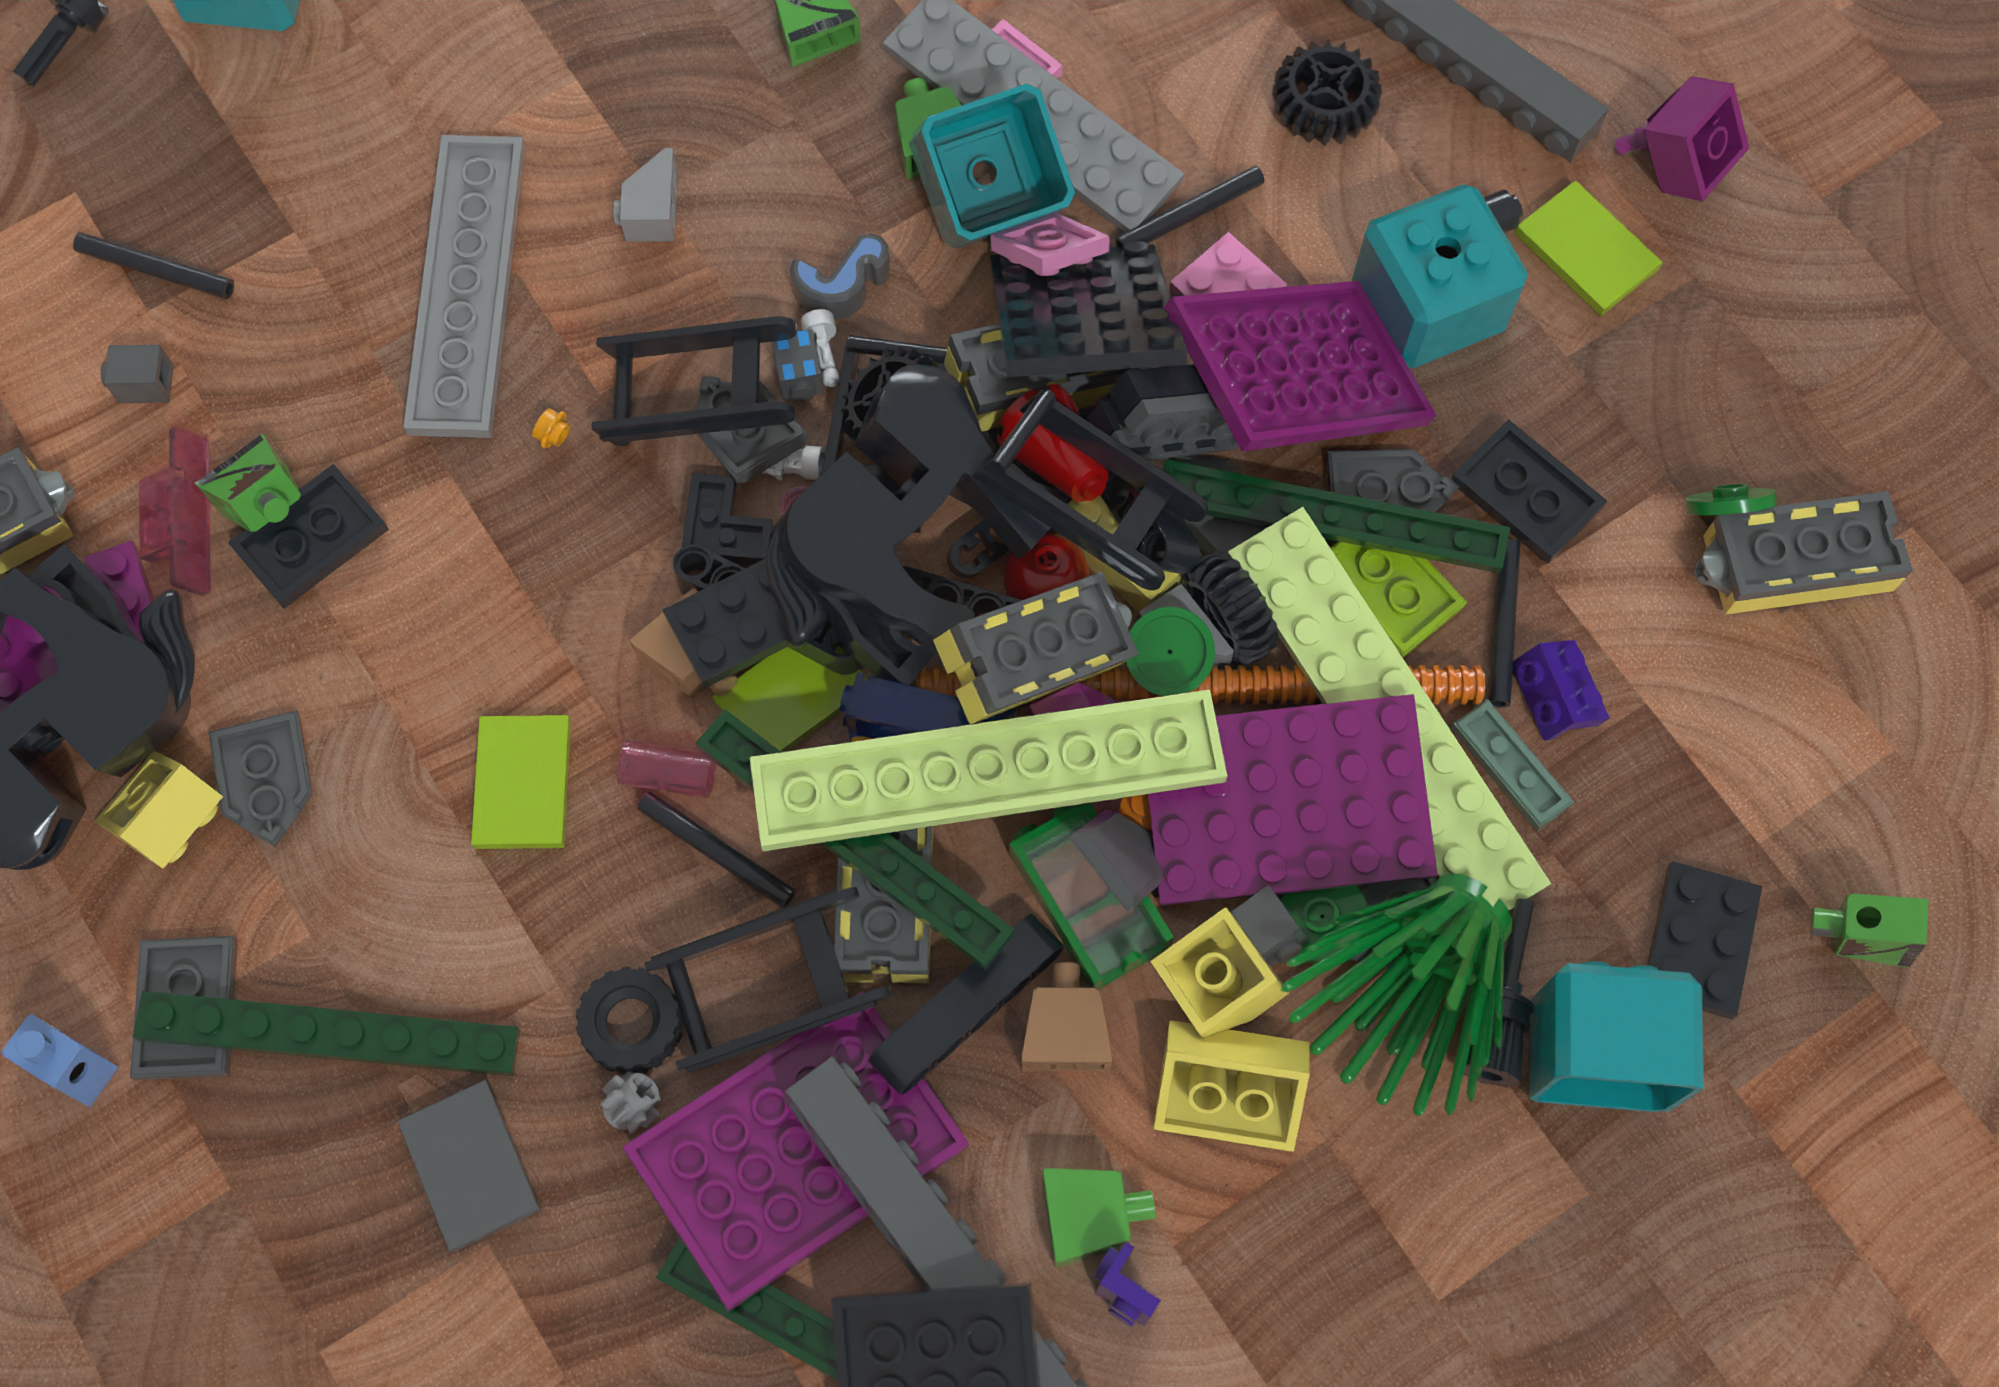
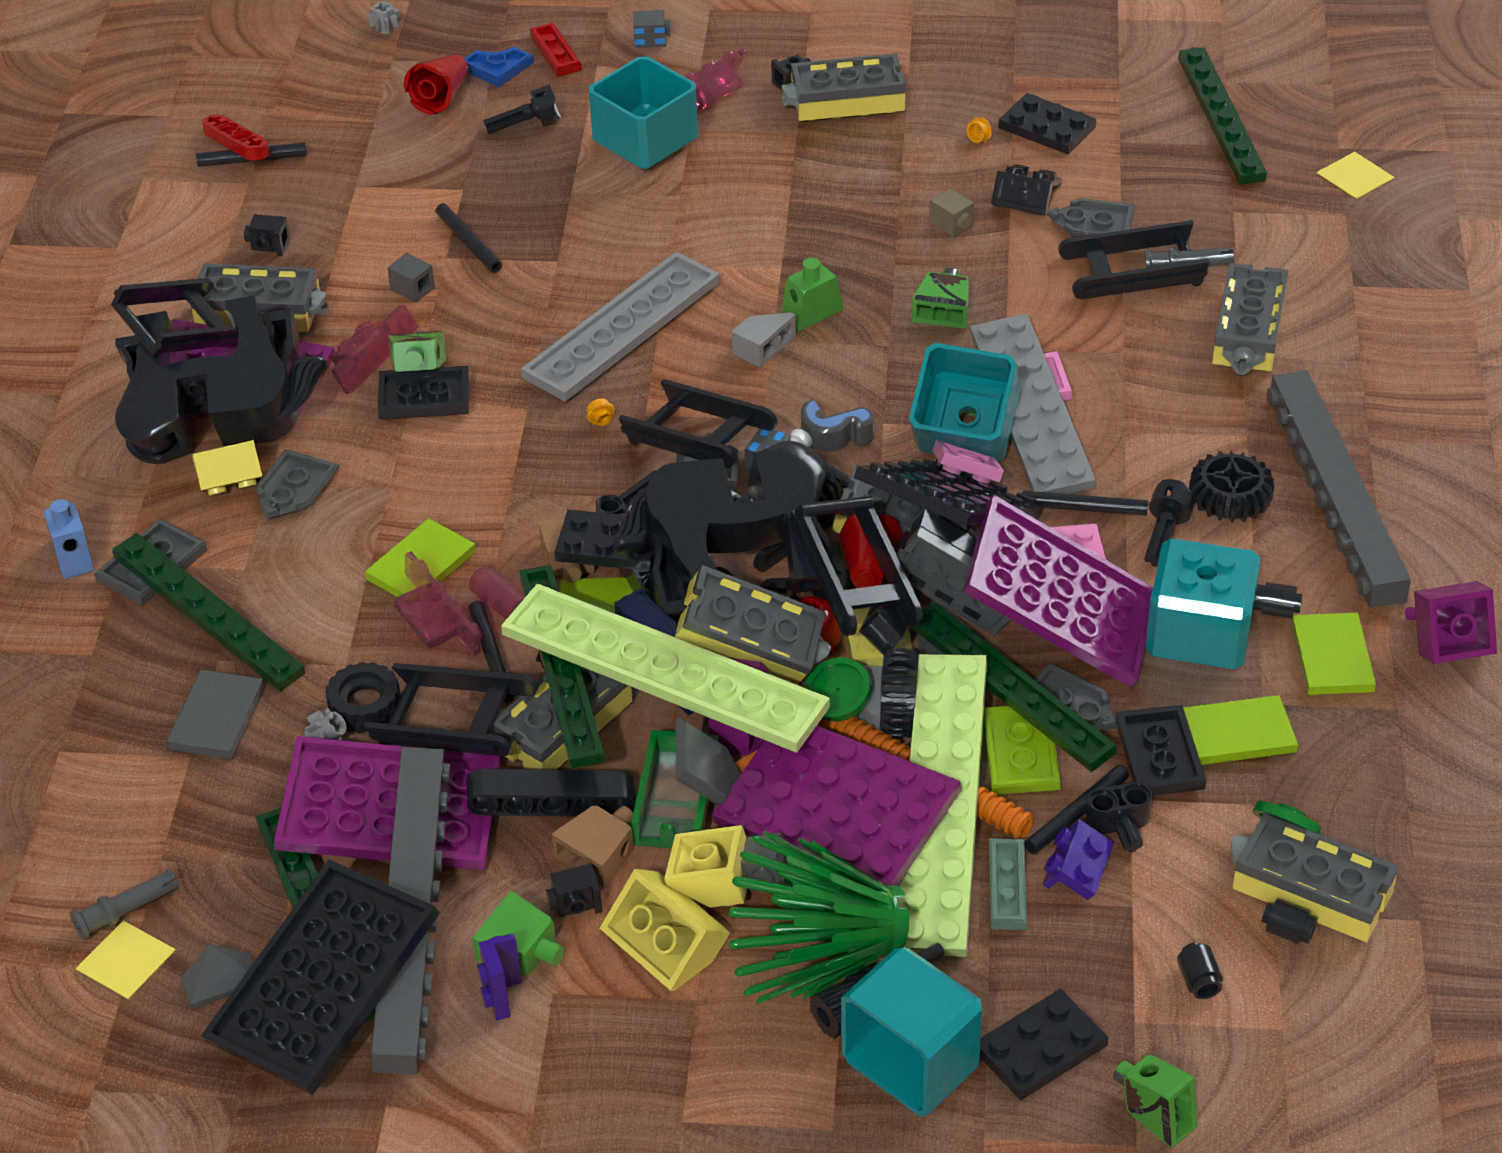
camera: 40 degrees right, 25 degrees down
none -> clear pink bracket [394,551,482,656]
none -> black brick [546,864,602,917]
none -> bright green torso [782,258,843,331]
none -> black beam [1085,782,1152,853]
none -> black piece [1144,479,1194,567]
none -> black brick [1177,943,1223,999]
none -> lime tile [1183,695,1298,765]
none -> black brick [1261,898,1318,944]

